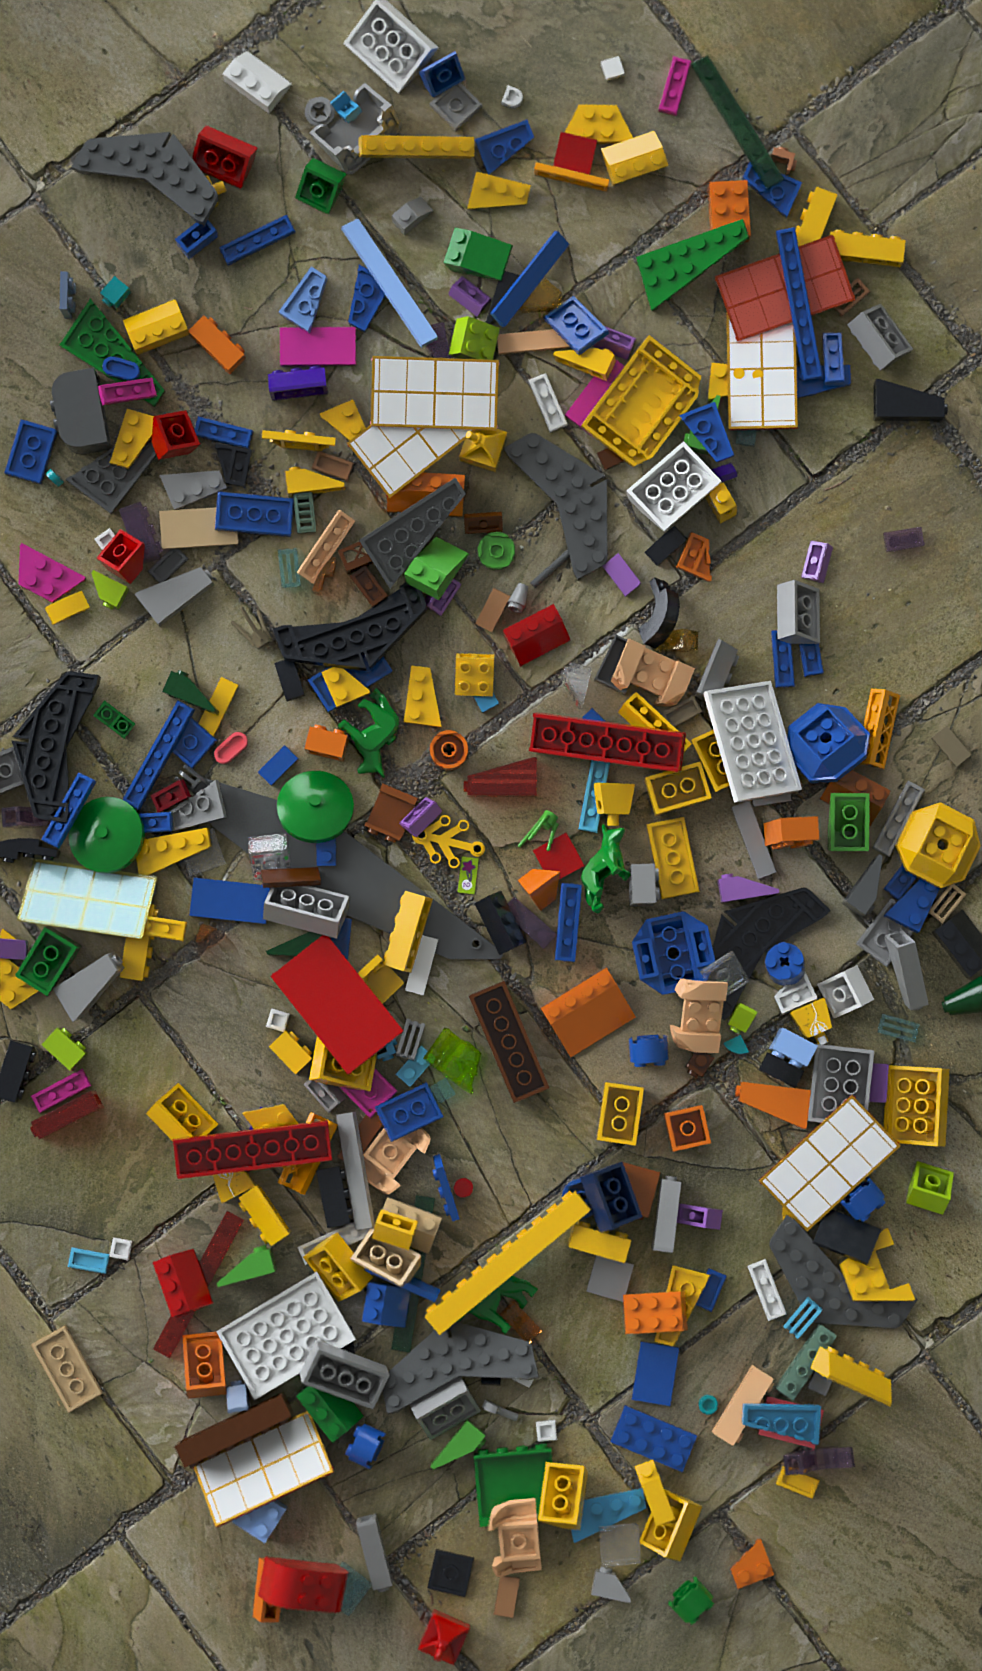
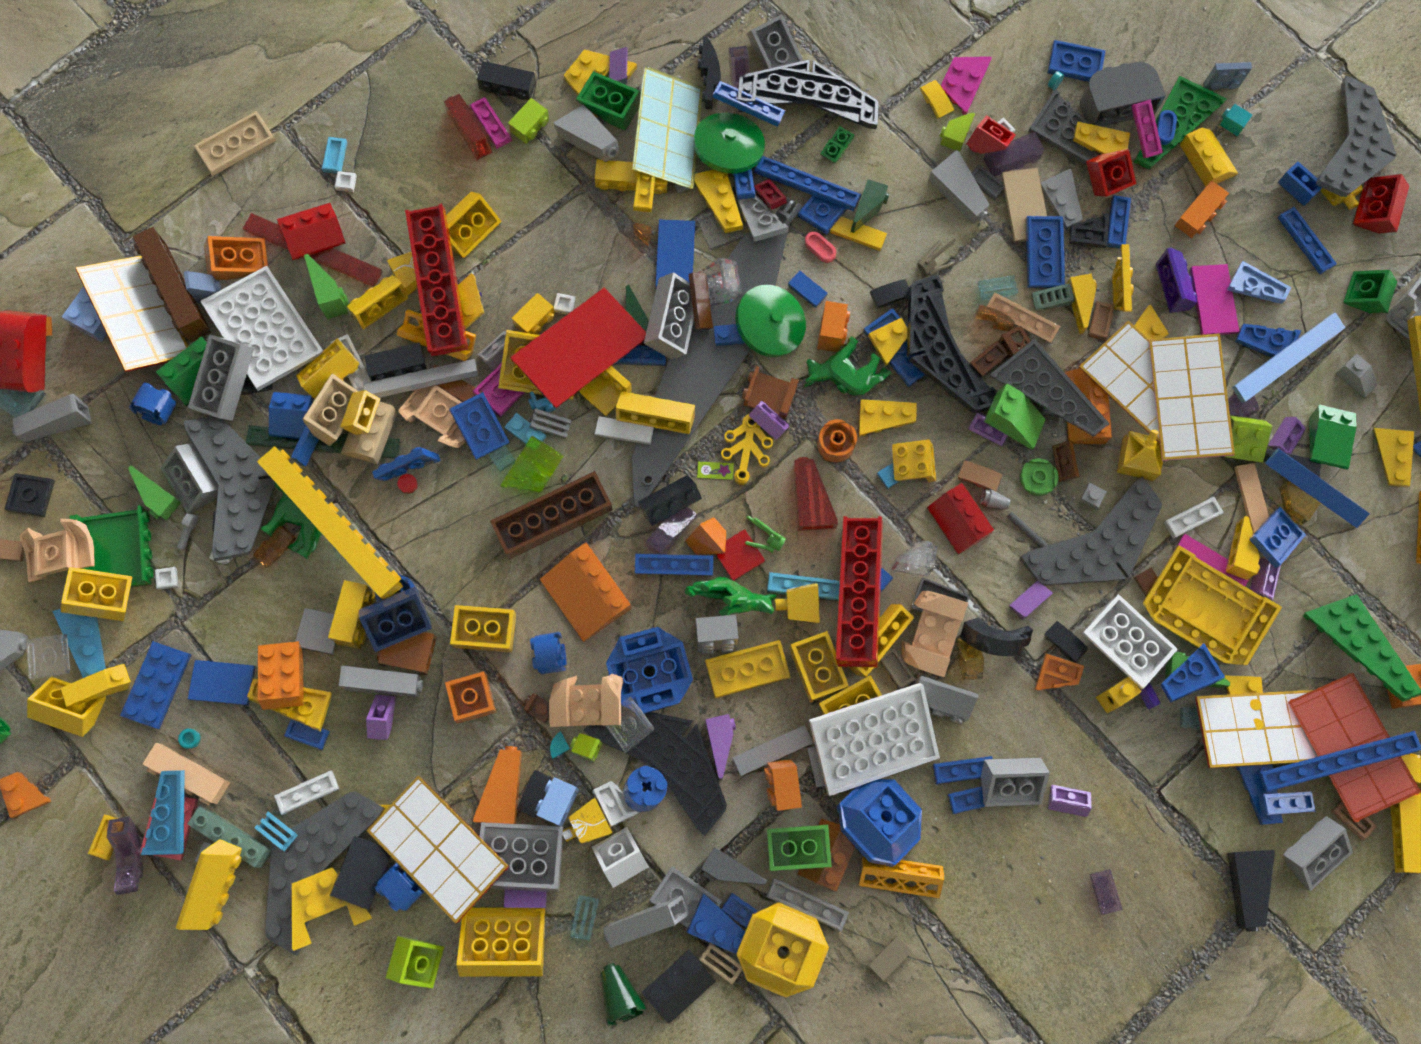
camera: 85 degrees right, 10 degrees down
none -> light grey plate [1080,483,1107,509]

